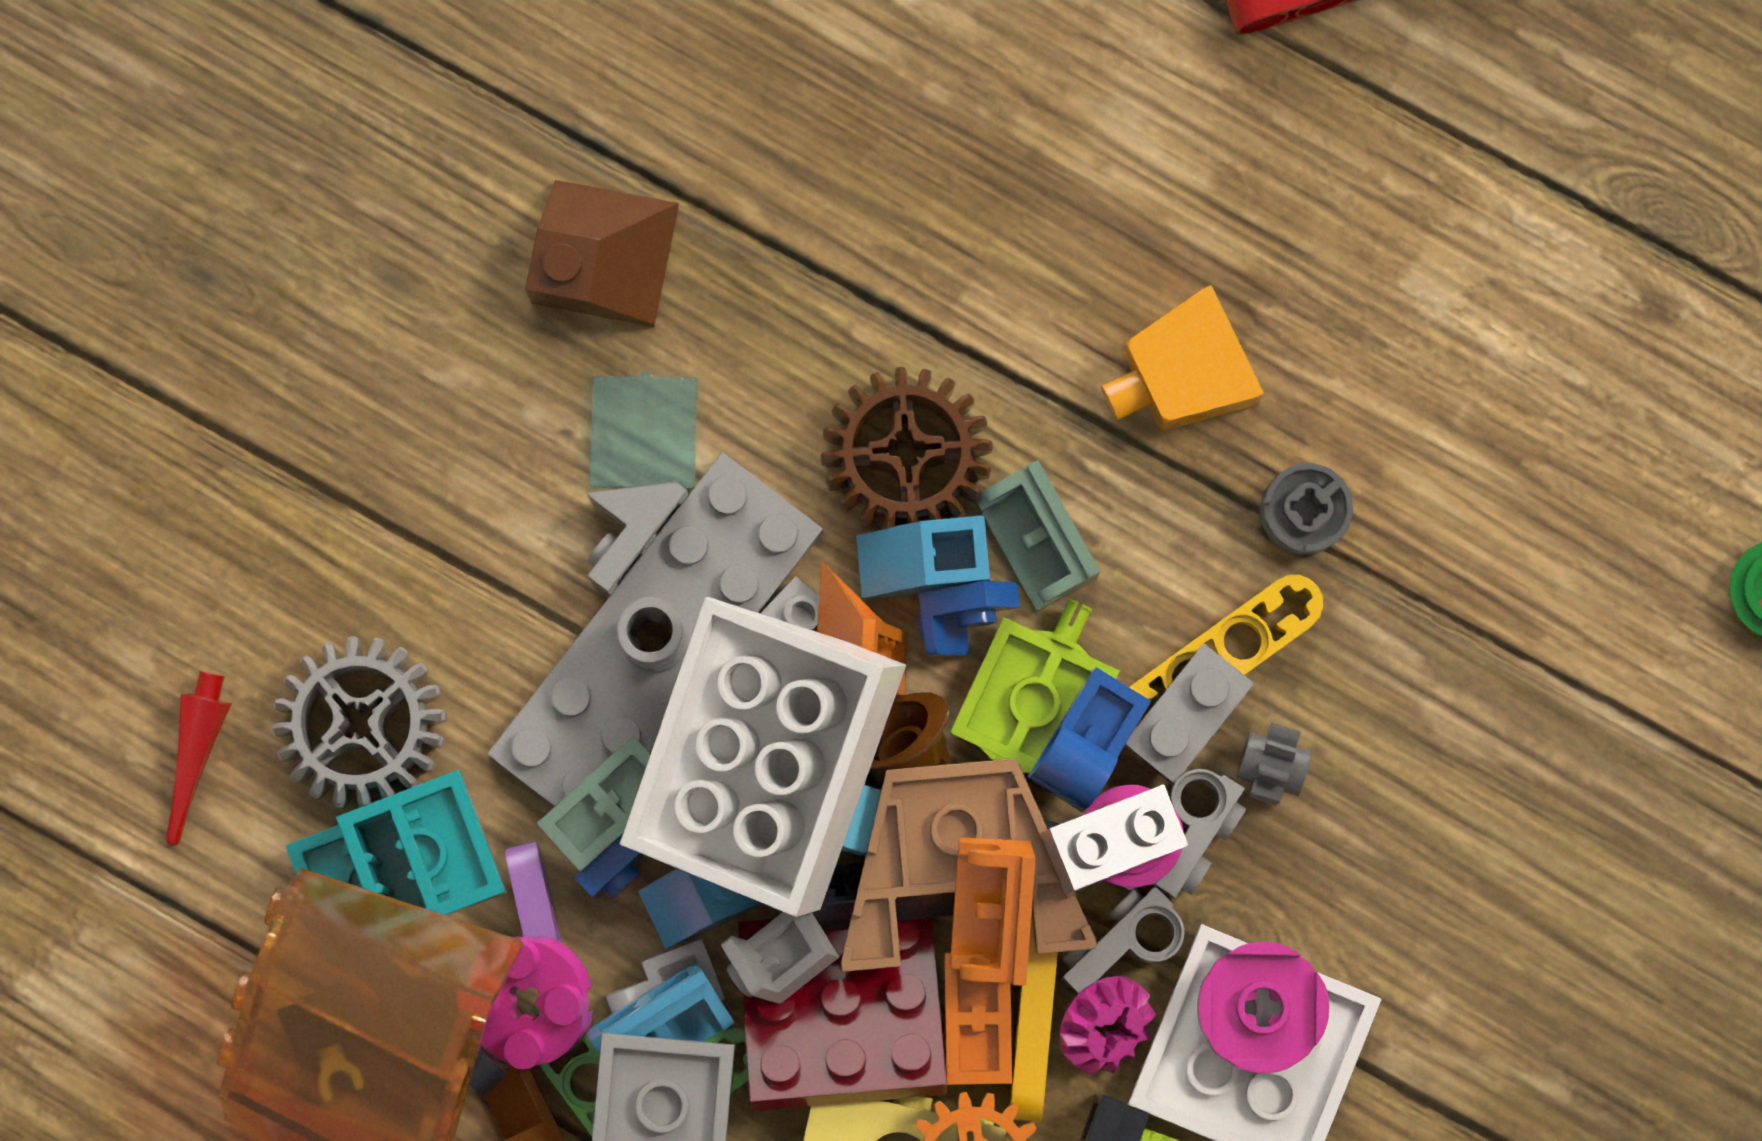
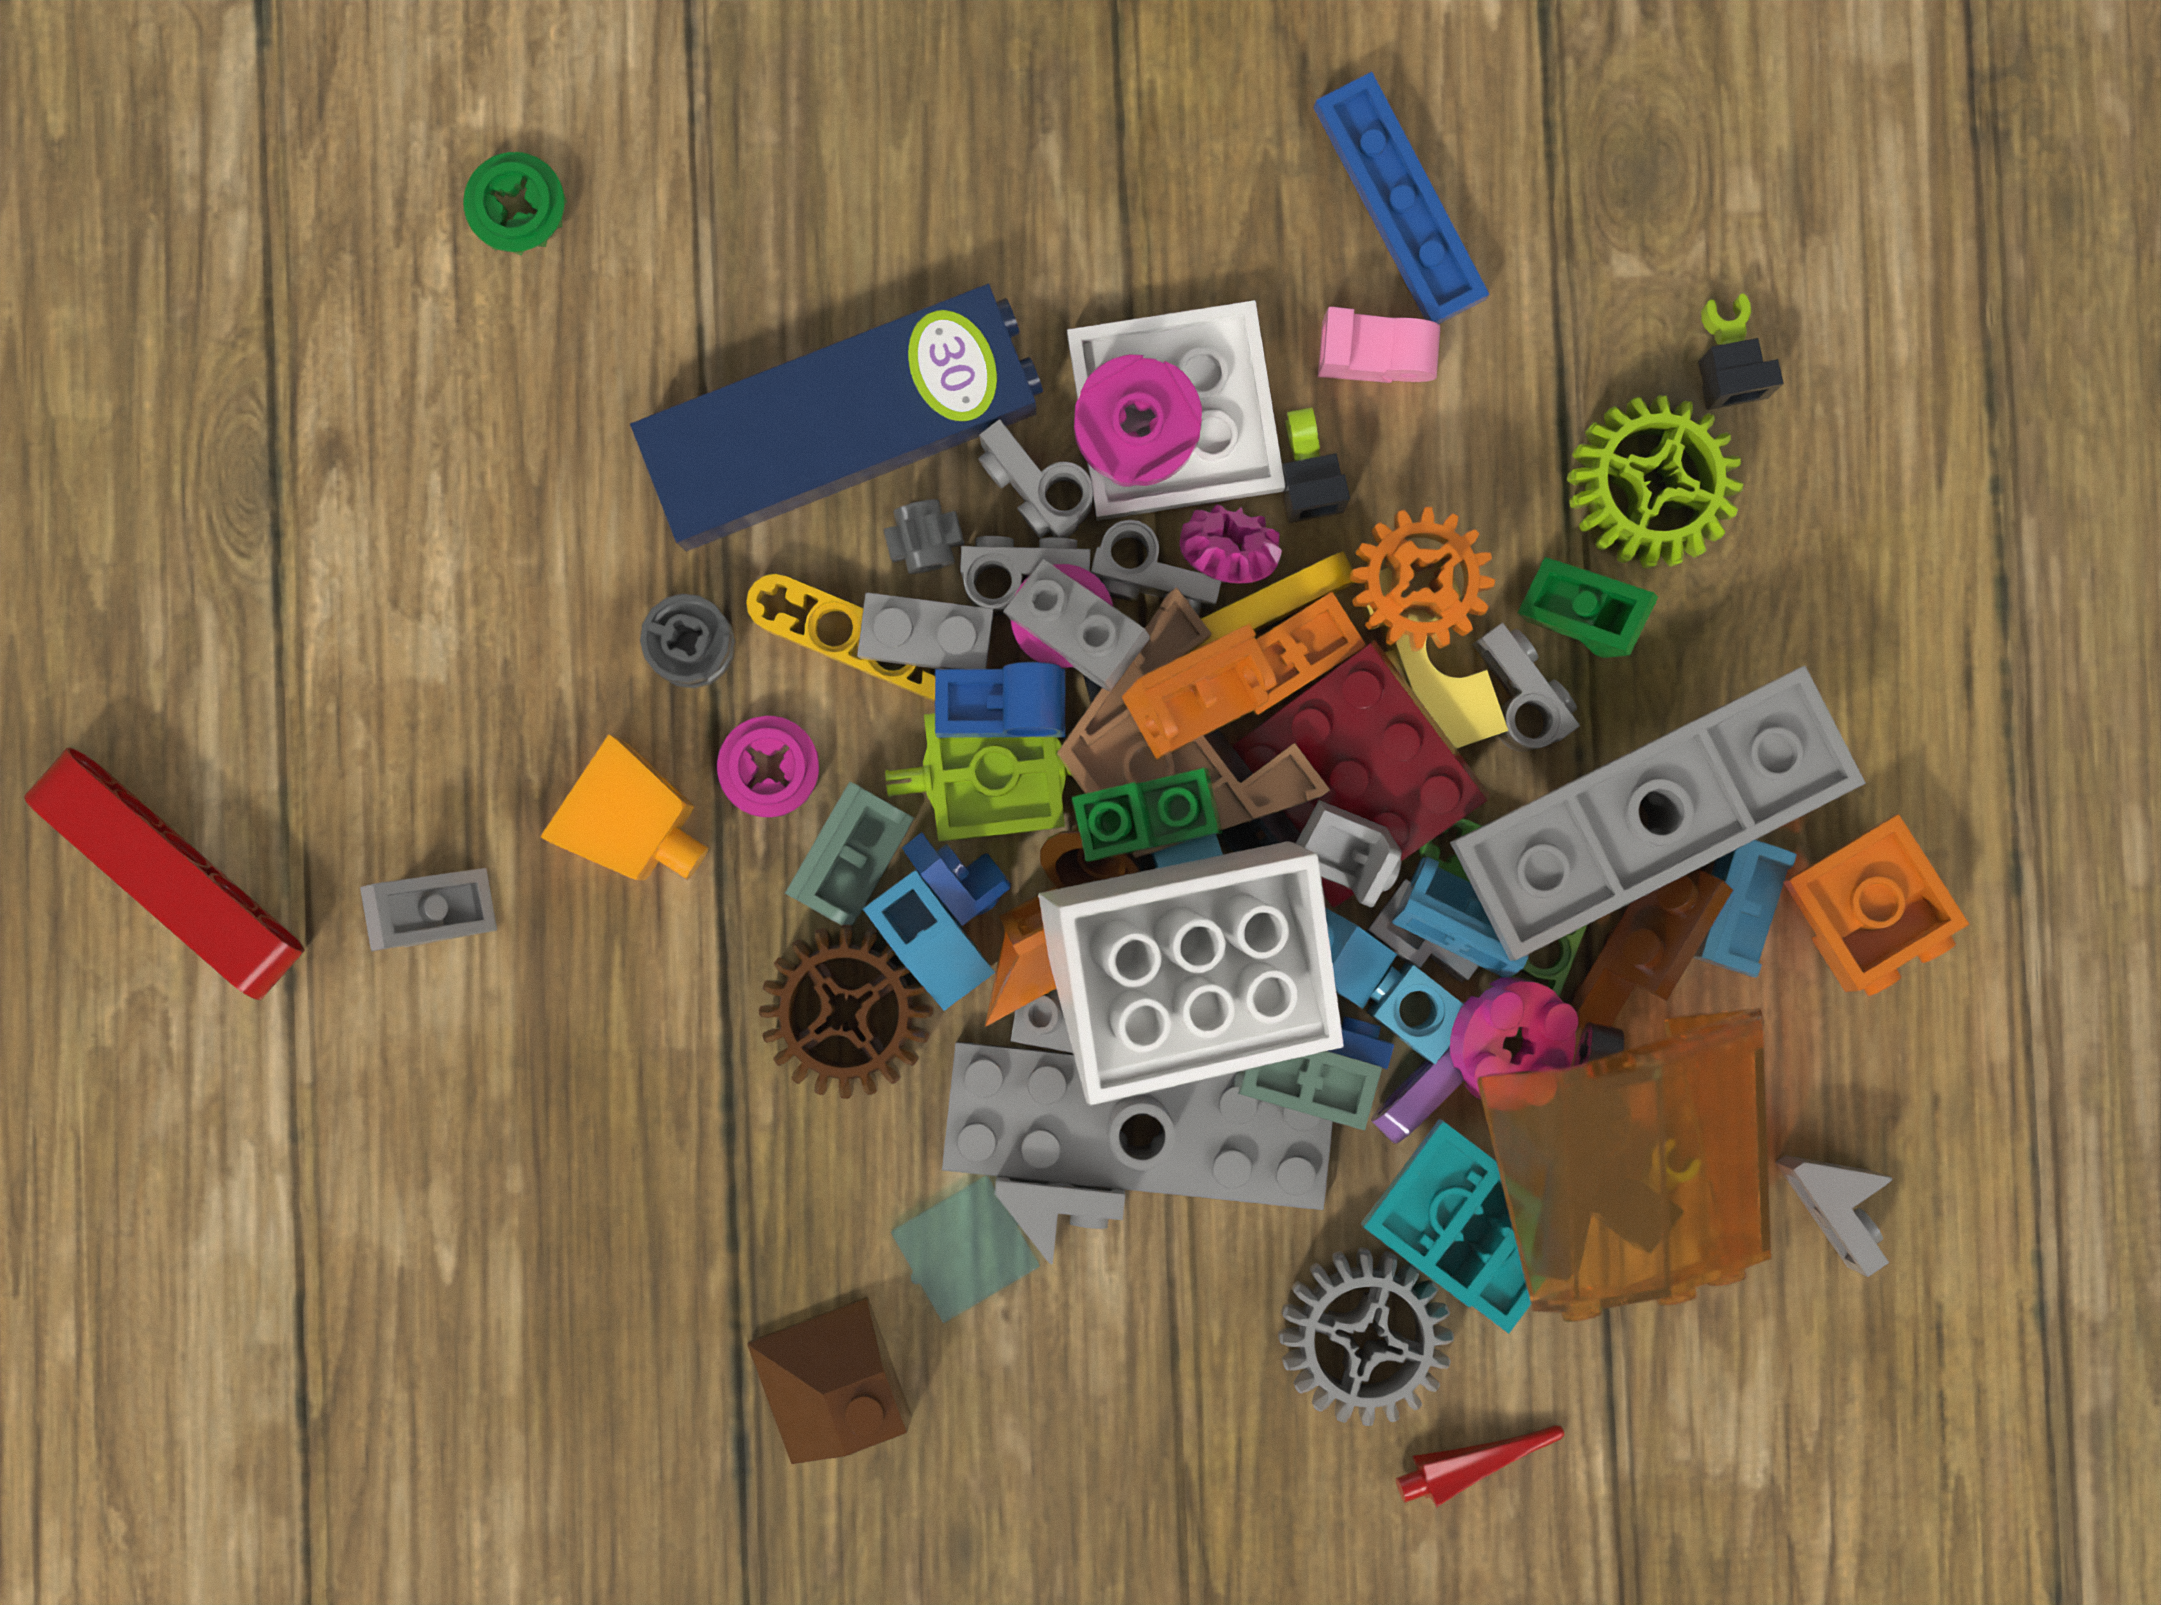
camera: 130 degrees left, 5 degrees up
none -> light grey slope [360,868,497,952]
none -> dark blue brick [630,283,1043,552]
none -> dark pink gear [717,716,819,817]
none -> light grey plate [978,419,1093,538]
none -> green slope [1072,768,1223,862]
none -> medium azure brick [1366,963,1464,1064]

